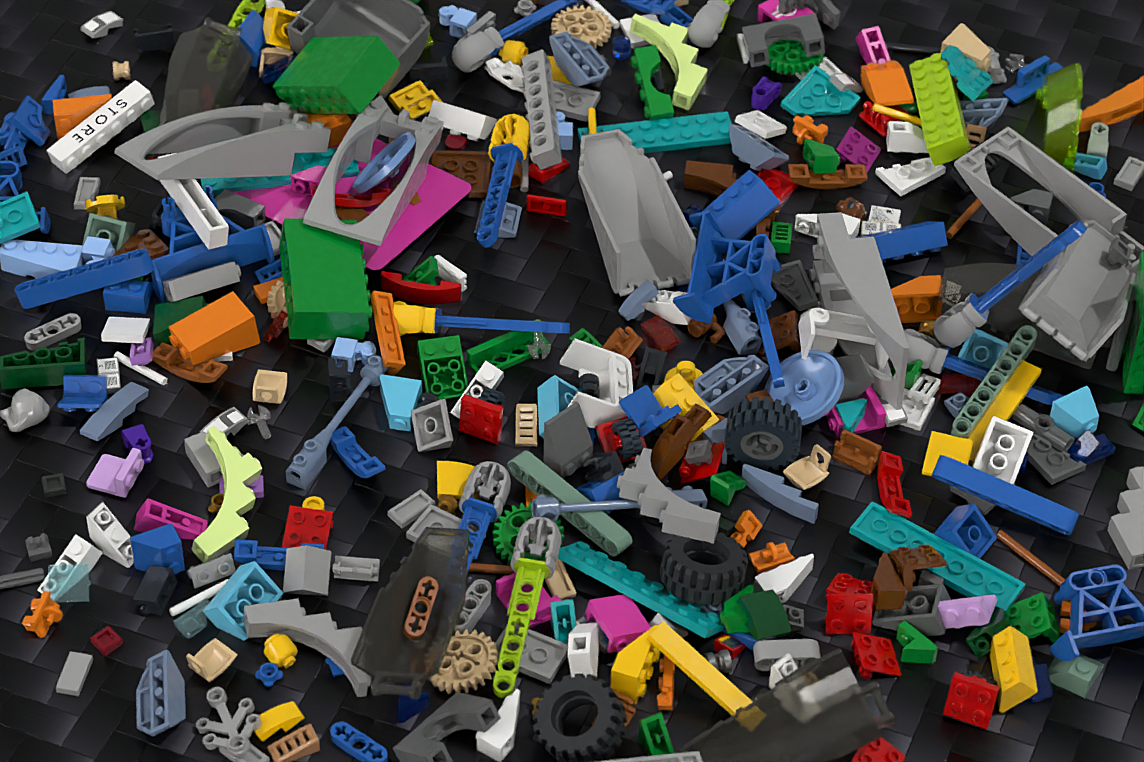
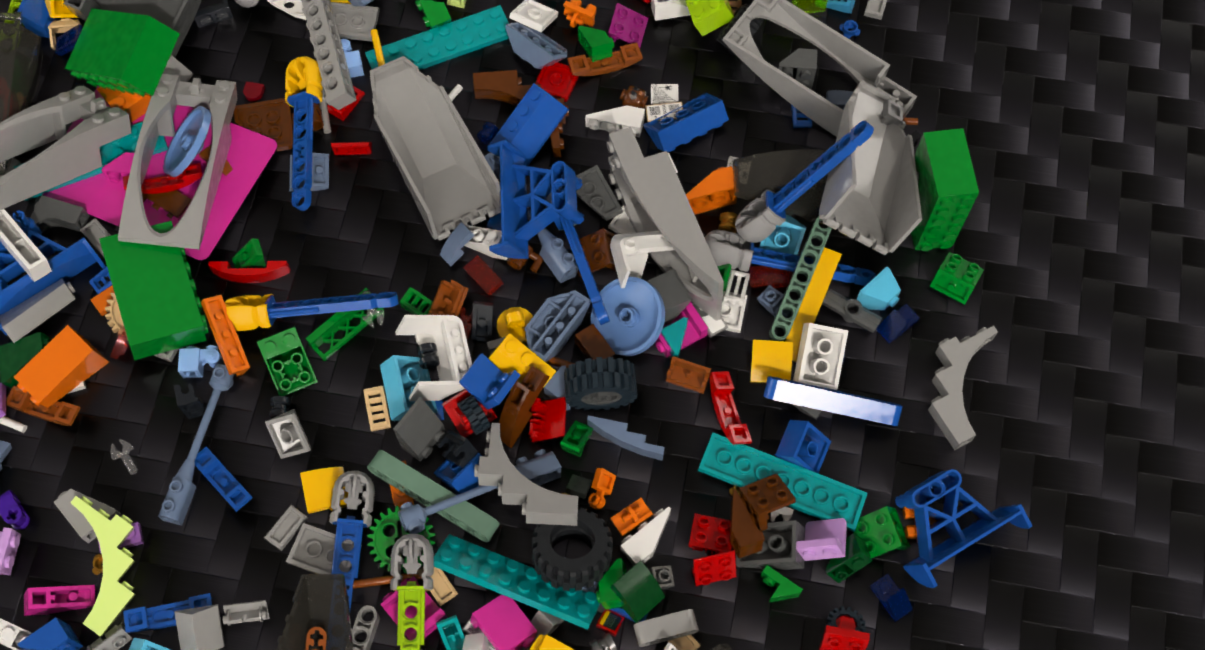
camera: 10 degrees left, 20 degrees up
slope [200,407,249,437] -> none
tan piece [253,369,287,404] -> none
red hinge [282,505,333,550] -> none
yellow tile [303,496,325,510] -> none
medium azure slope [380,374,422,432] -> none
yellow slope [388,80,442,120] -> none
white slope [428,100,497,142] -> none
white tile [435,255,467,292] -> none
pearl gold plate [436,494,458,516] -> none
white slope [450,361,504,419] -> none
red plate [459,387,505,444] -> none
flat silver tile [685,440,713,466] -> none
green slope [771,222,793,254] -> none
tan piece [783,444,831,490] -> none
red hinge [851,632,901,680] -> none
white wing [876,157,946,196] -> none
dark orange bar [946,198,982,239] -> none
yellow slope [990,626,1038,713] -> none
dark orange bar [996,530,1065,586] -> none
dark grey wing [1025,430,1086,485] -> none
sand green slope [1043,653,1104,698] -> none

